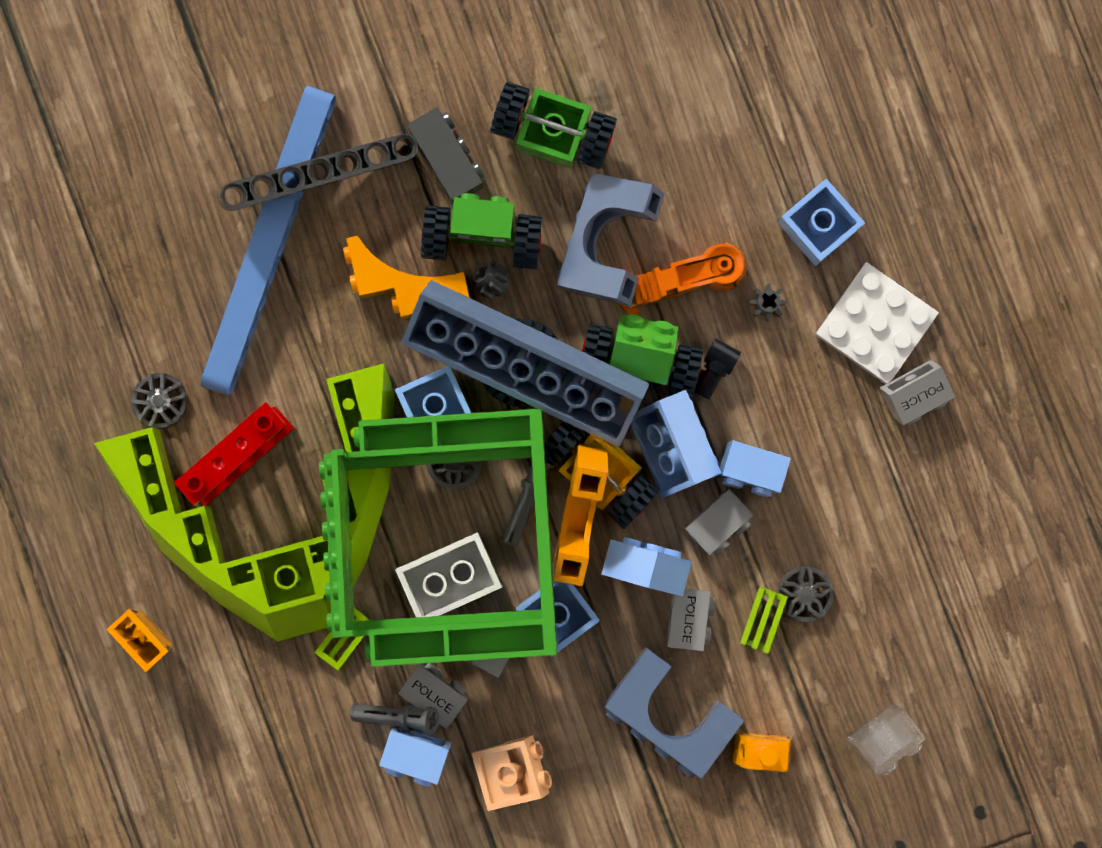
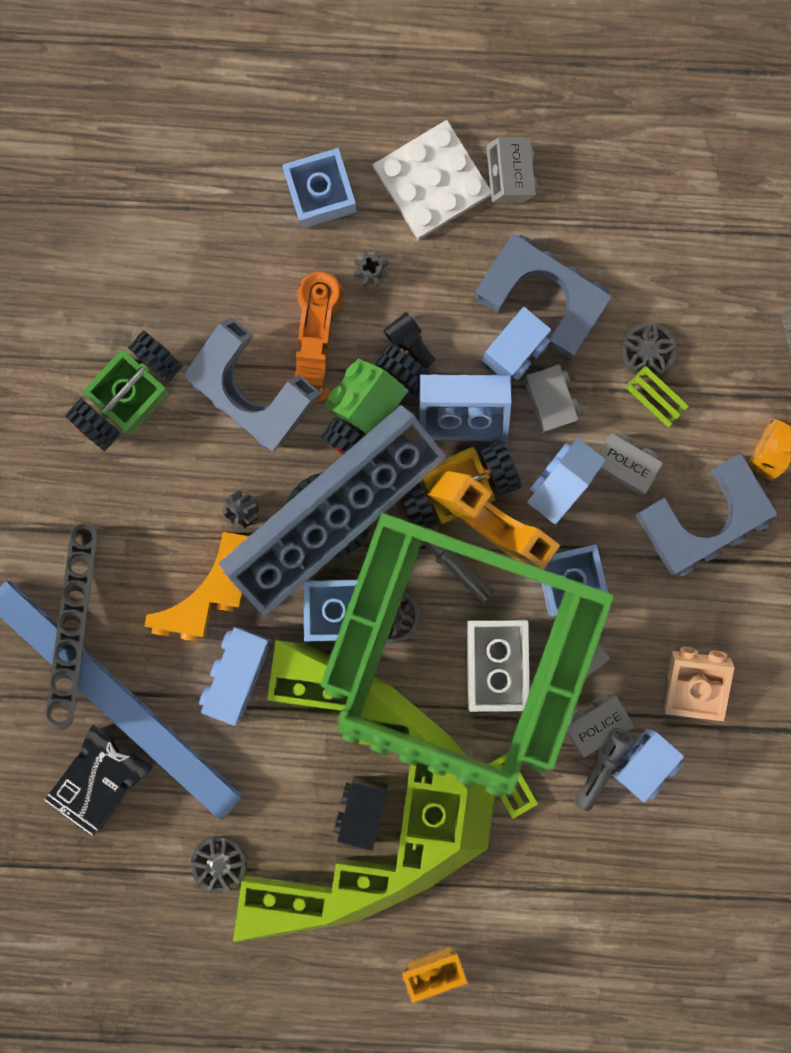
camera: 65 degrees left, 0 degrees up
red fence [174,402,296,506] -> none
dark grey brick [407,107,485,204] -> none
brick [421,193,542,270] -> none
none -> black piece [44,724,153,836]
none -> light blue brick [199,627,272,726]
none -> black brick [333,776,388,851]
none -> sand blue arch [473,234,612,360]

